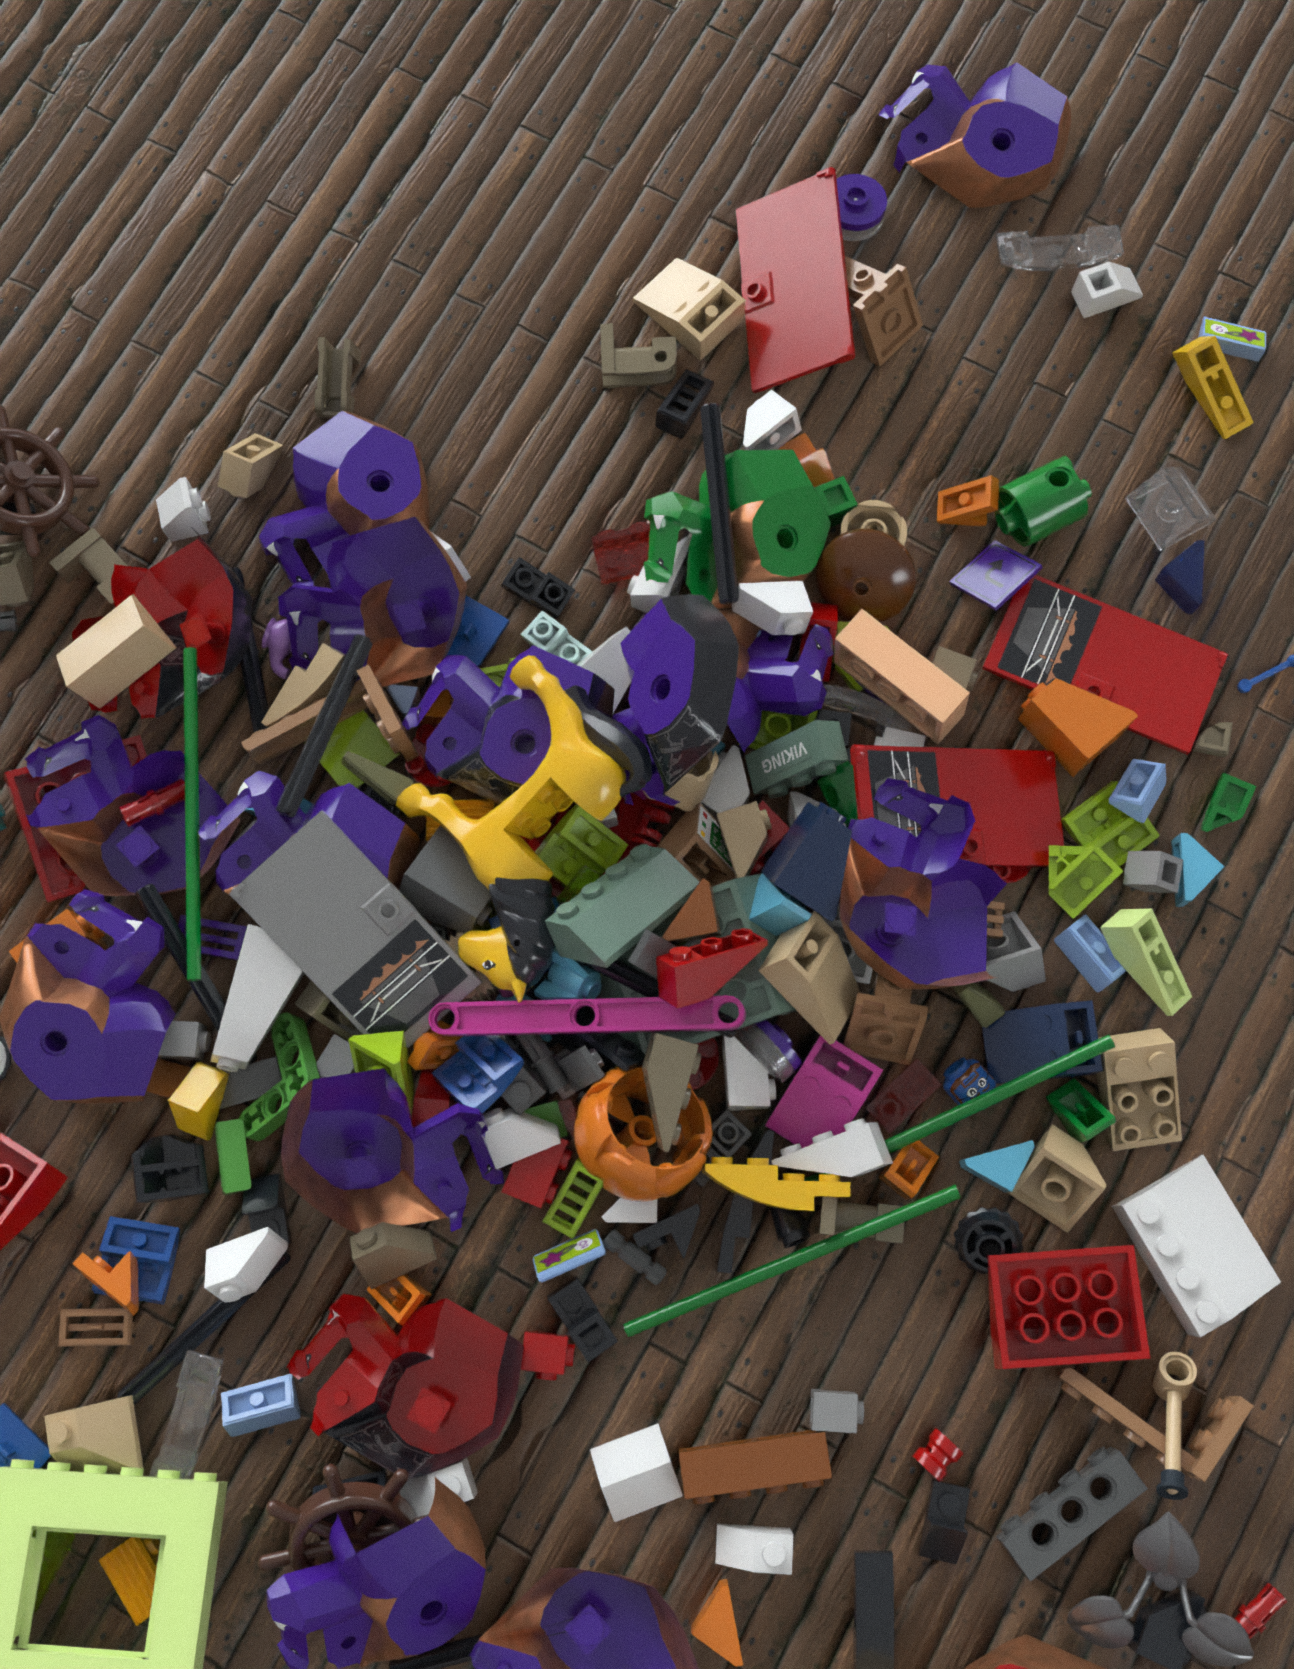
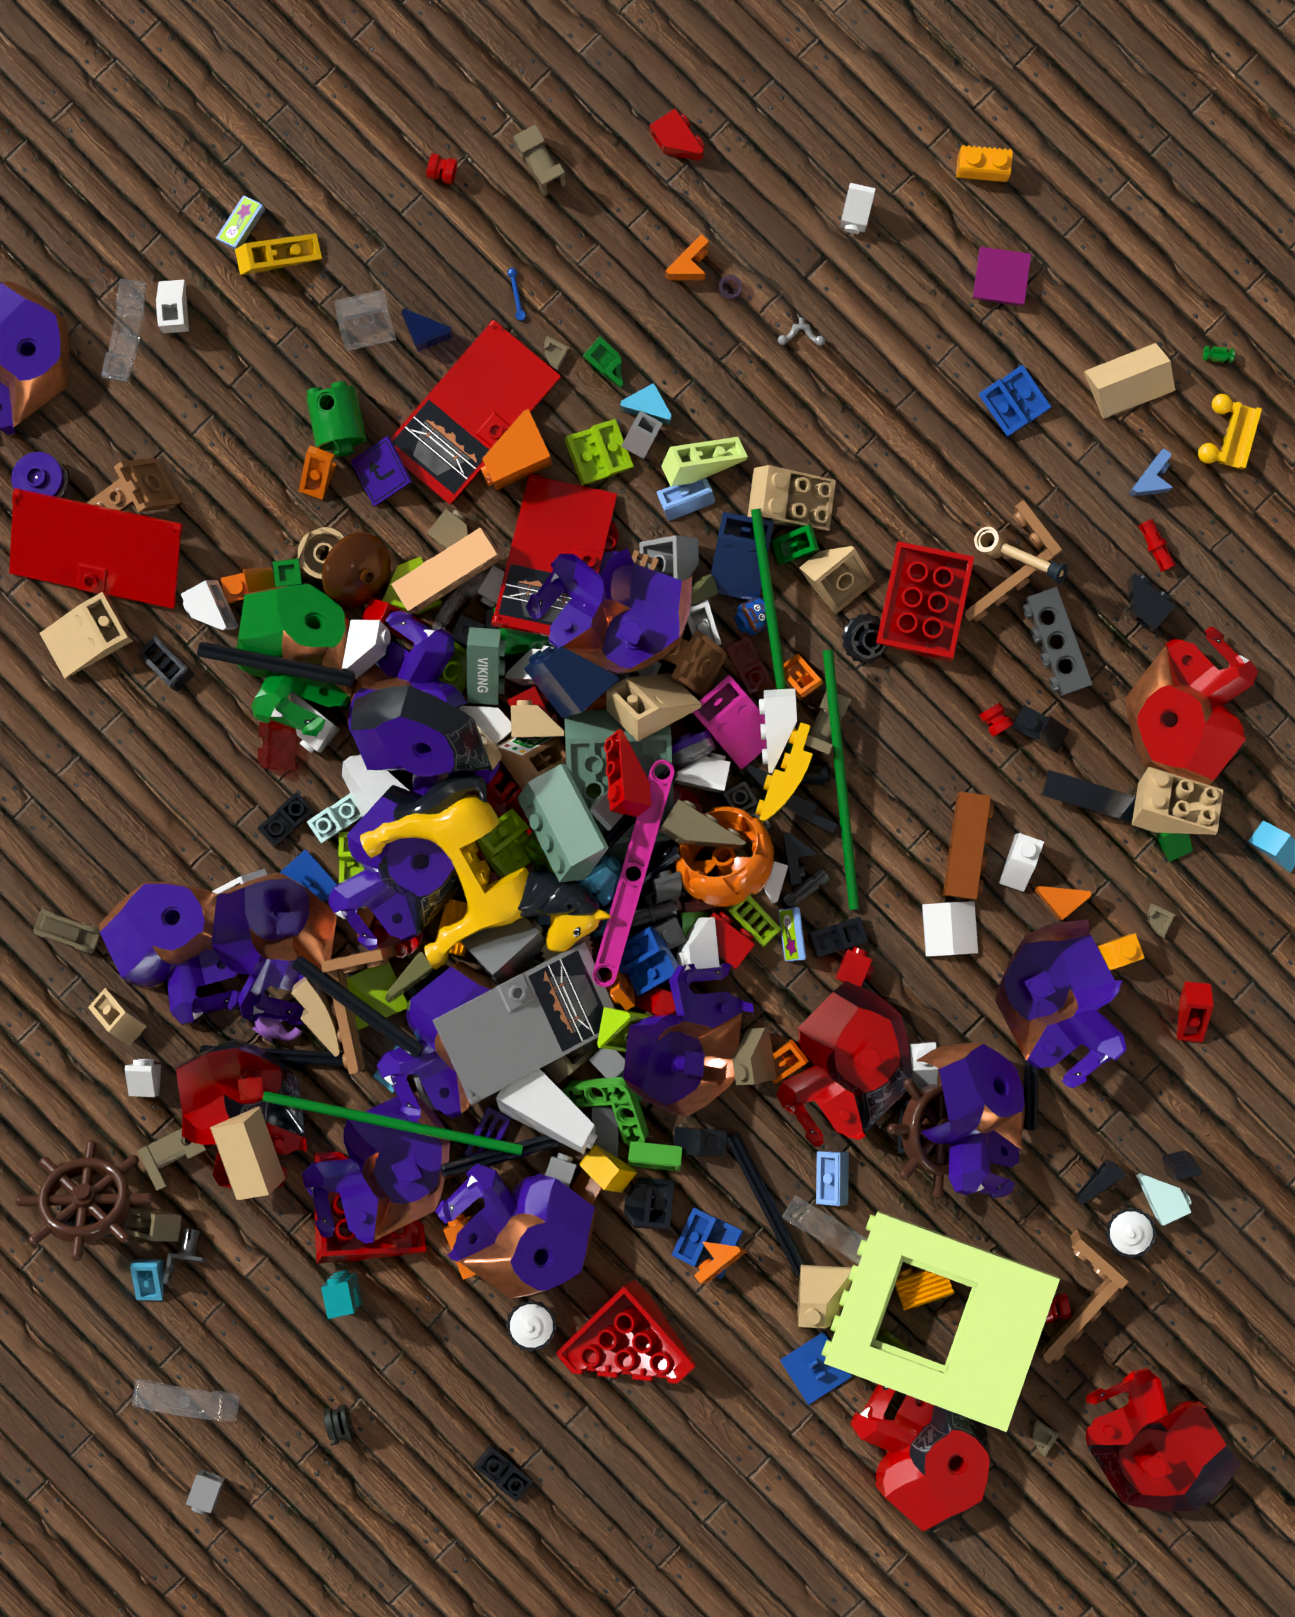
camera: 75 degrees left, 10 degrees up
medium nougat tile [58,1308,135,1347] -> none
red pin [118,778,185,827] -> none
white slope [204,1227,288,1303] -> none
sand blue slope [388,684,422,718] -> none
dark tan piece [600,323,677,389] -> none
dark orange slope [662,878,721,944] -> none
medium azure slope [749,873,812,936] -> none
light grey brick [809,1389,864,1433] -> none
medium azure slope [959,1140,1035,1193] -> none
lime slope [1049,845,1123,919] -> none
flat silver plant [1067,1512,1254,1666] -> none
light blue slope [1109,759,1166,823] -> none
white slope [1112,1155,1281,1337] -> none
none -> white slope [687,599,721,645]

